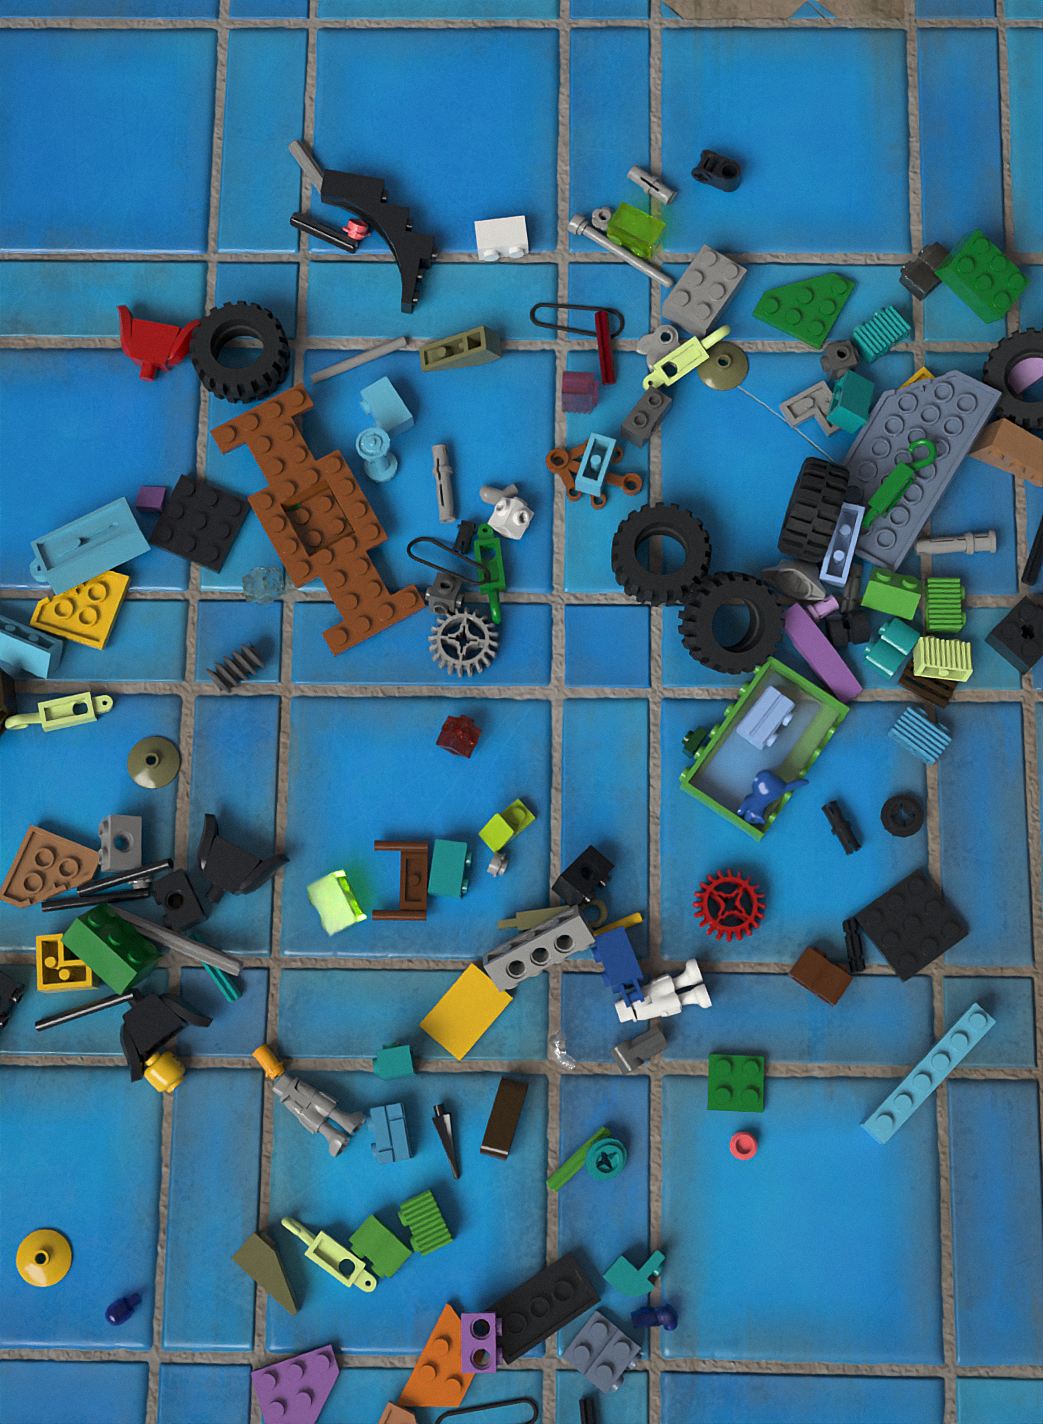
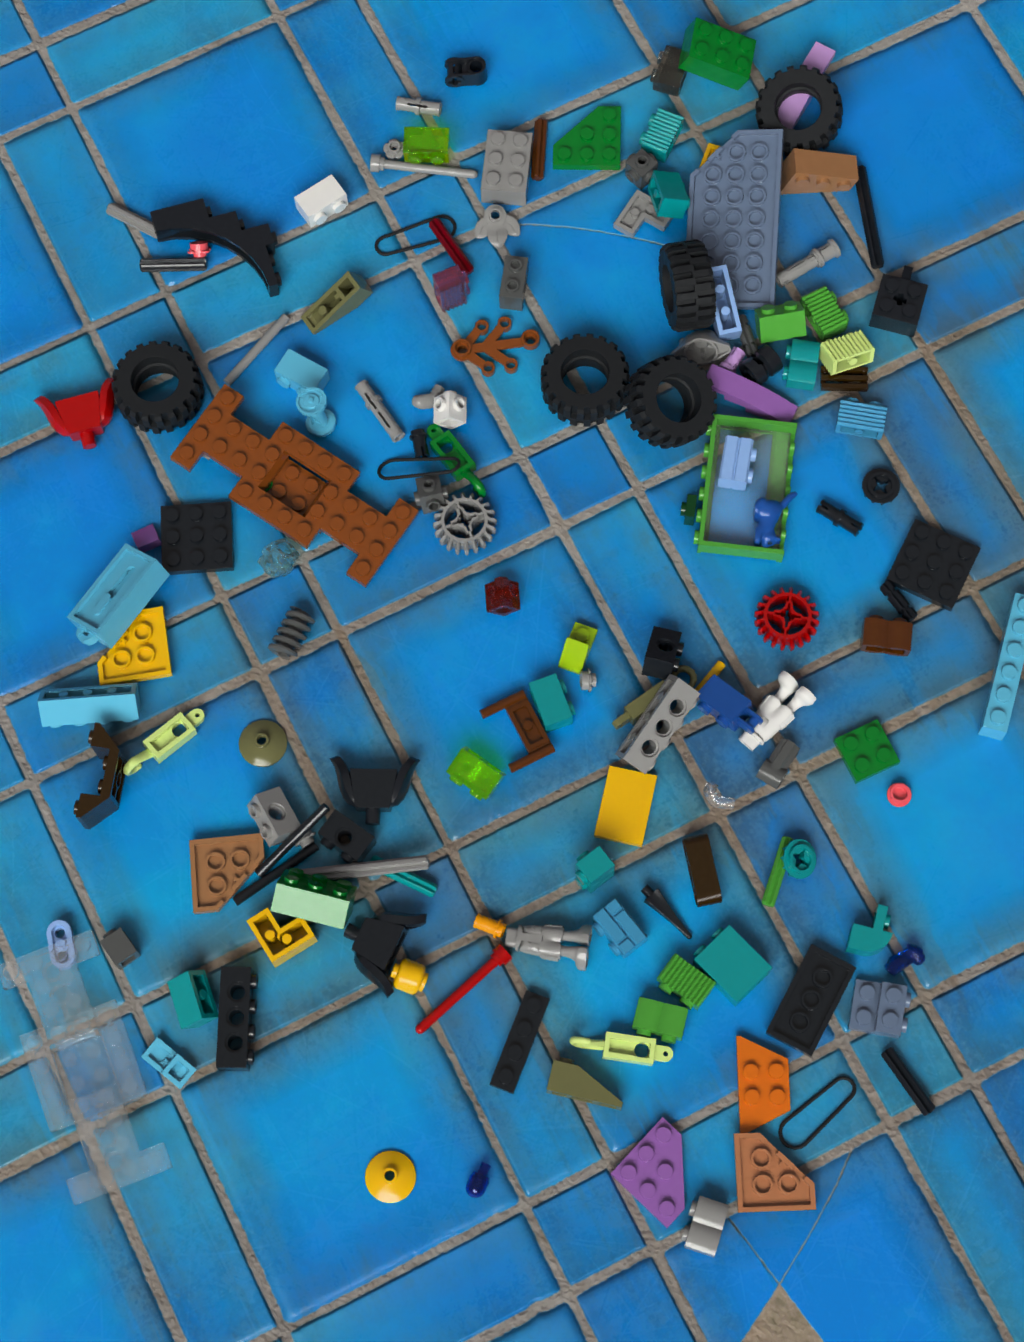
camera: 30 degrees left, 5 degrees down
black bar [35,988,137,1032] -> none
medium lavender brick [461,1311,503,1373] -> none
medium azure brick [575,432,616,497] -> none
yellowish green piece [642,325,731,391] -> none
olive dish [697,342,748,391] -> none
green piece [861,438,938,529] -> none
none -> red piece [415,944,513,1034]
none -> black plate [490,990,550,1094]
none -> reddish brown axle [531,118,548,181]
none -> teal brick [693,925,773,1007]

